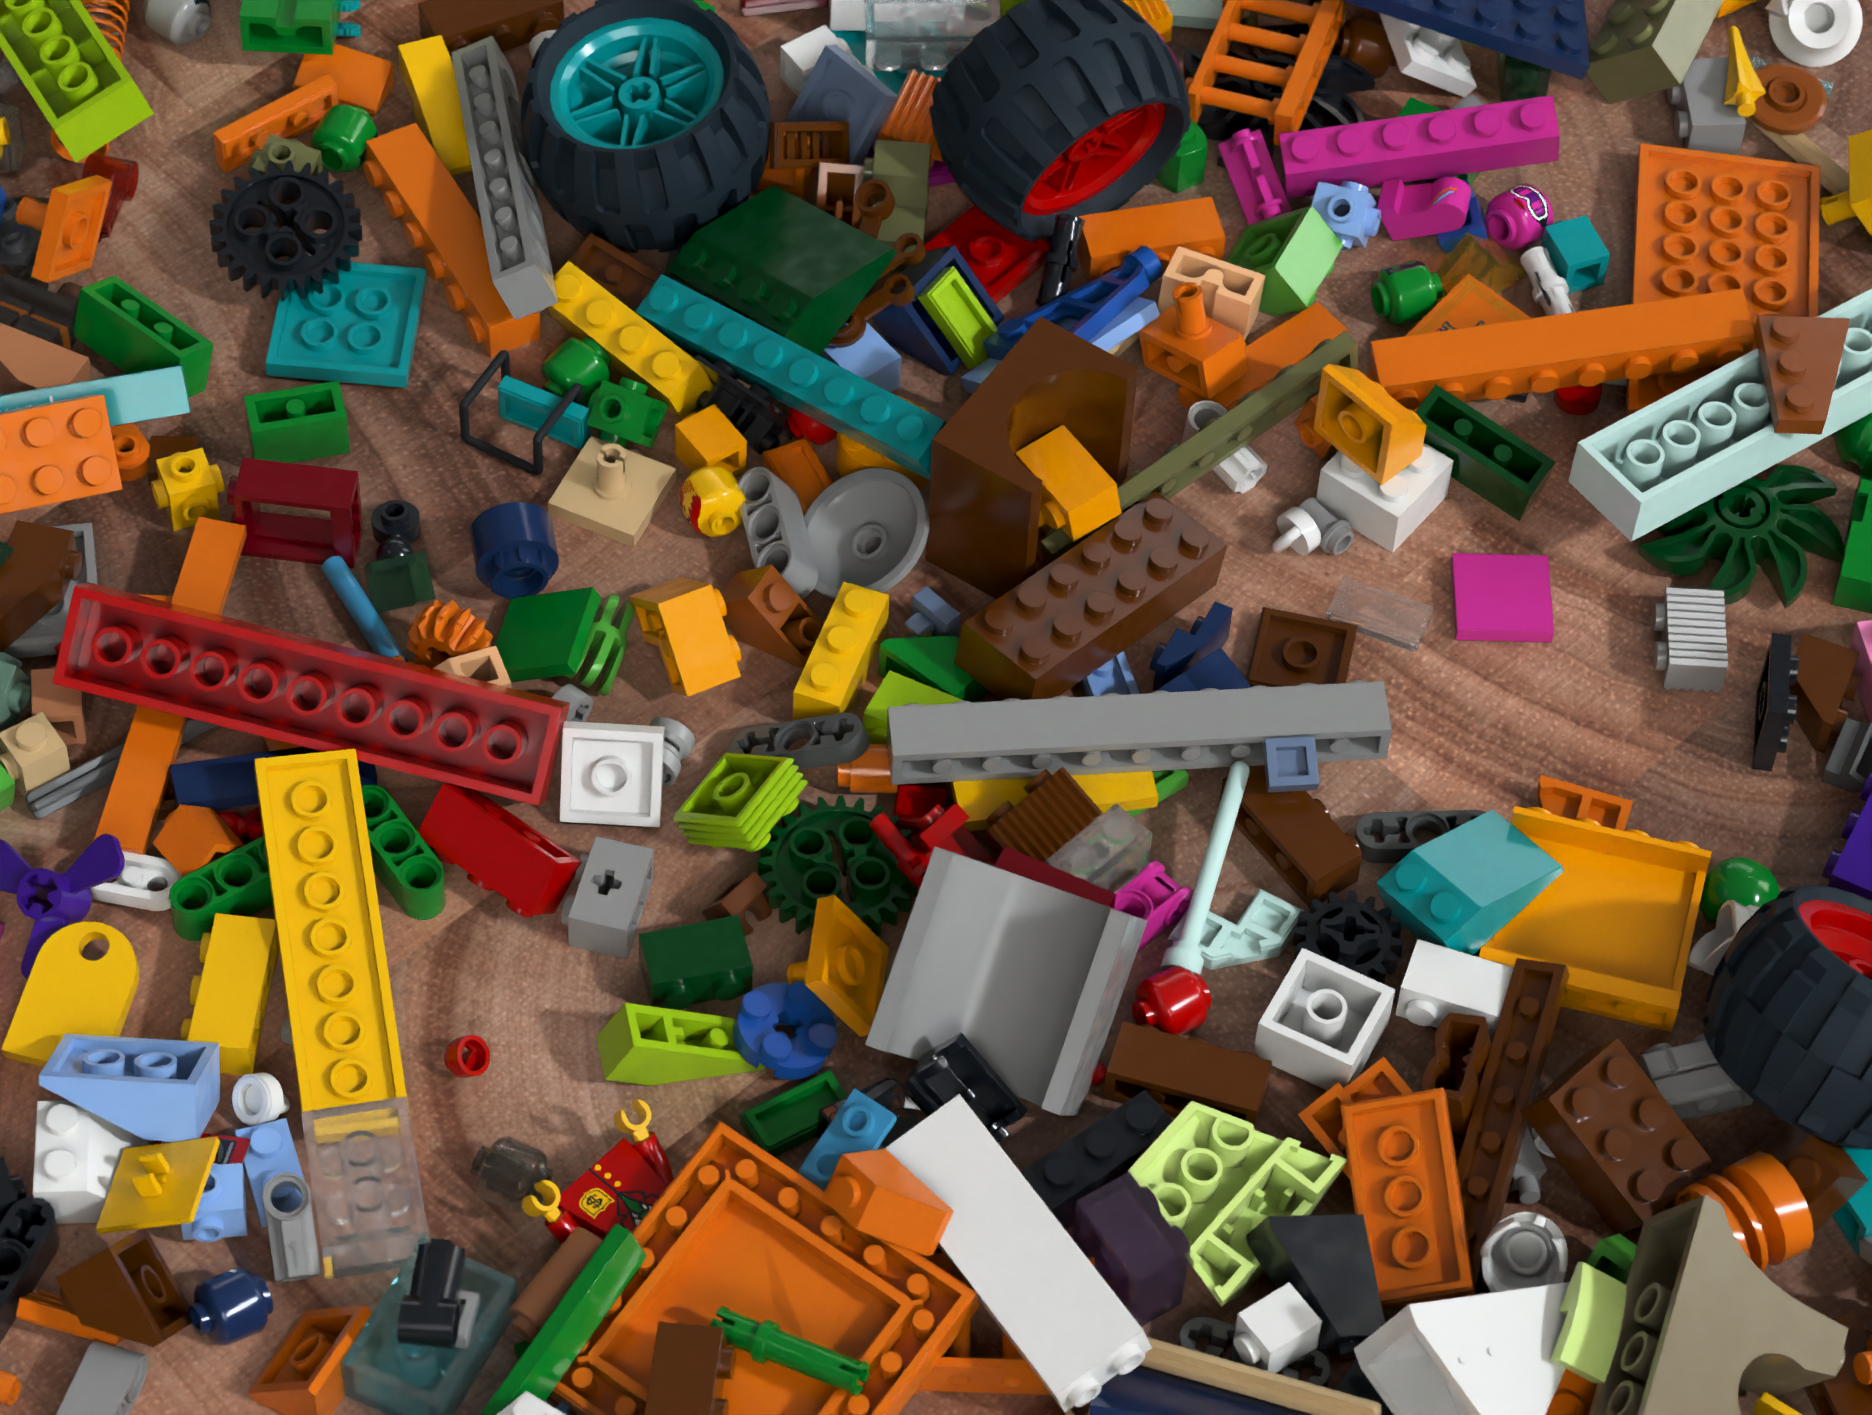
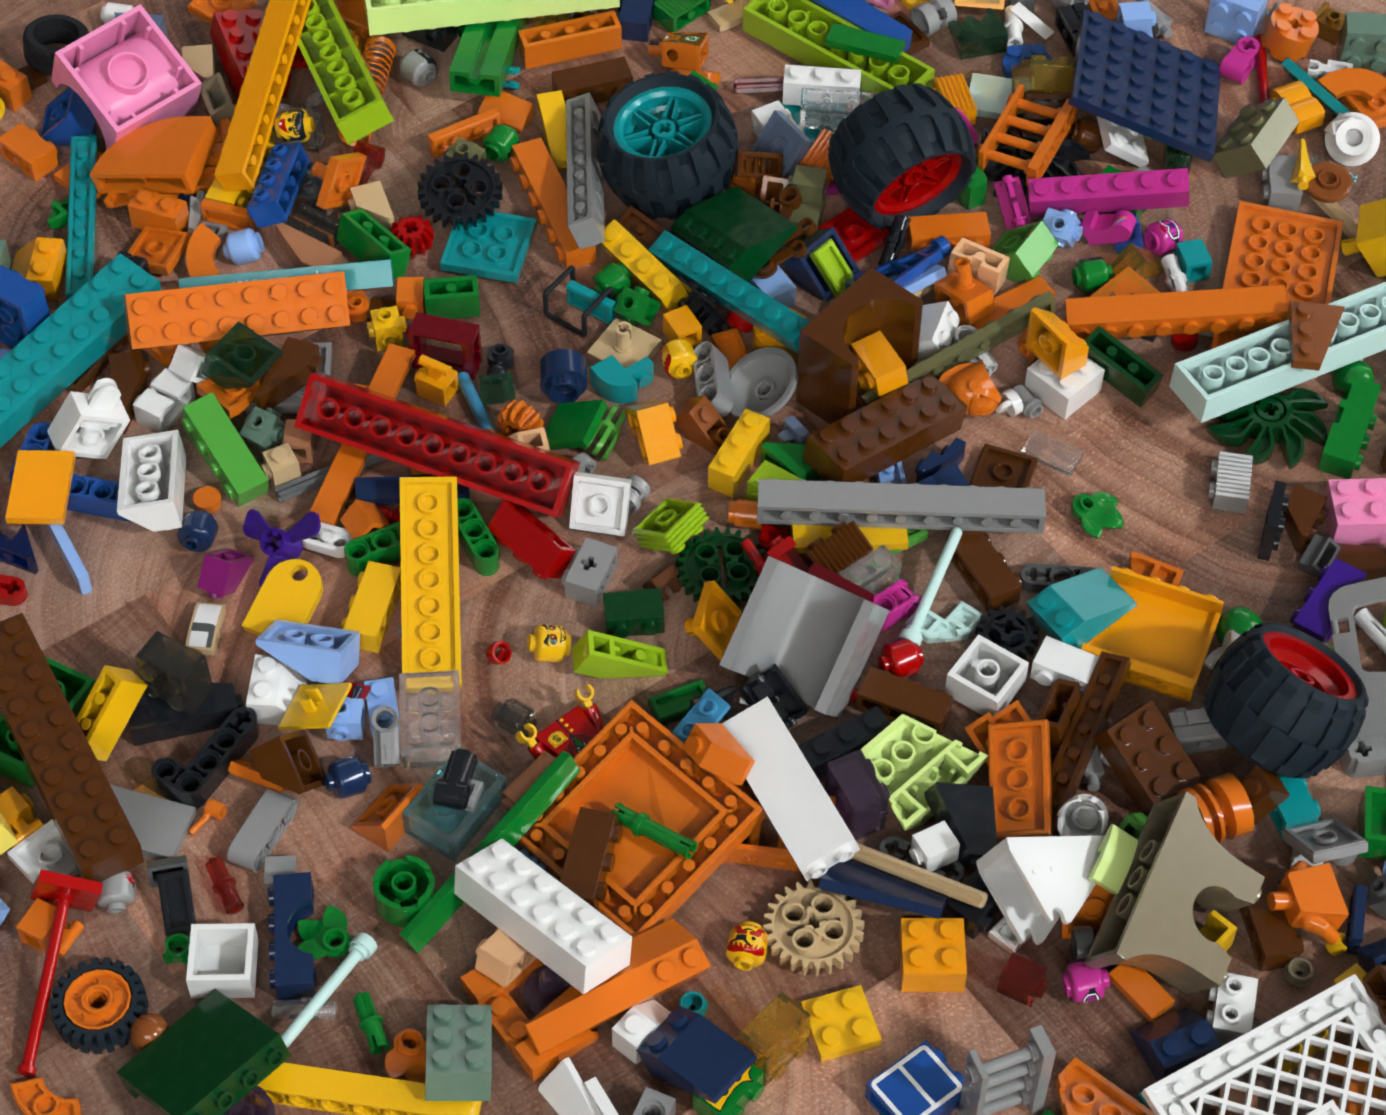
camera: 10 degrees right, 0 degrees up
white tile [232,1072,290,1126] -> none
dark grey beam [728,713,870,770] -> none
blue plate [732,981,838,1080] -> none
sand blue tile [1263,736,1319,792] -> none
dark pink tile [1450,553,1554,642] -> none
none -> tan slope [347,181,395,231]
none -> red gear [390,214,435,258]
none -> orange brick [396,277,425,320]
none -> light orange brick [414,354,459,407]
none -> yellow head [527,624,571,663]
none -> teal brick [590,355,654,404]
none -> white brick [917,301,960,362]
none -> orange helmet [939,360,1002,417]
none -> green plate [1071,492,1124,539]

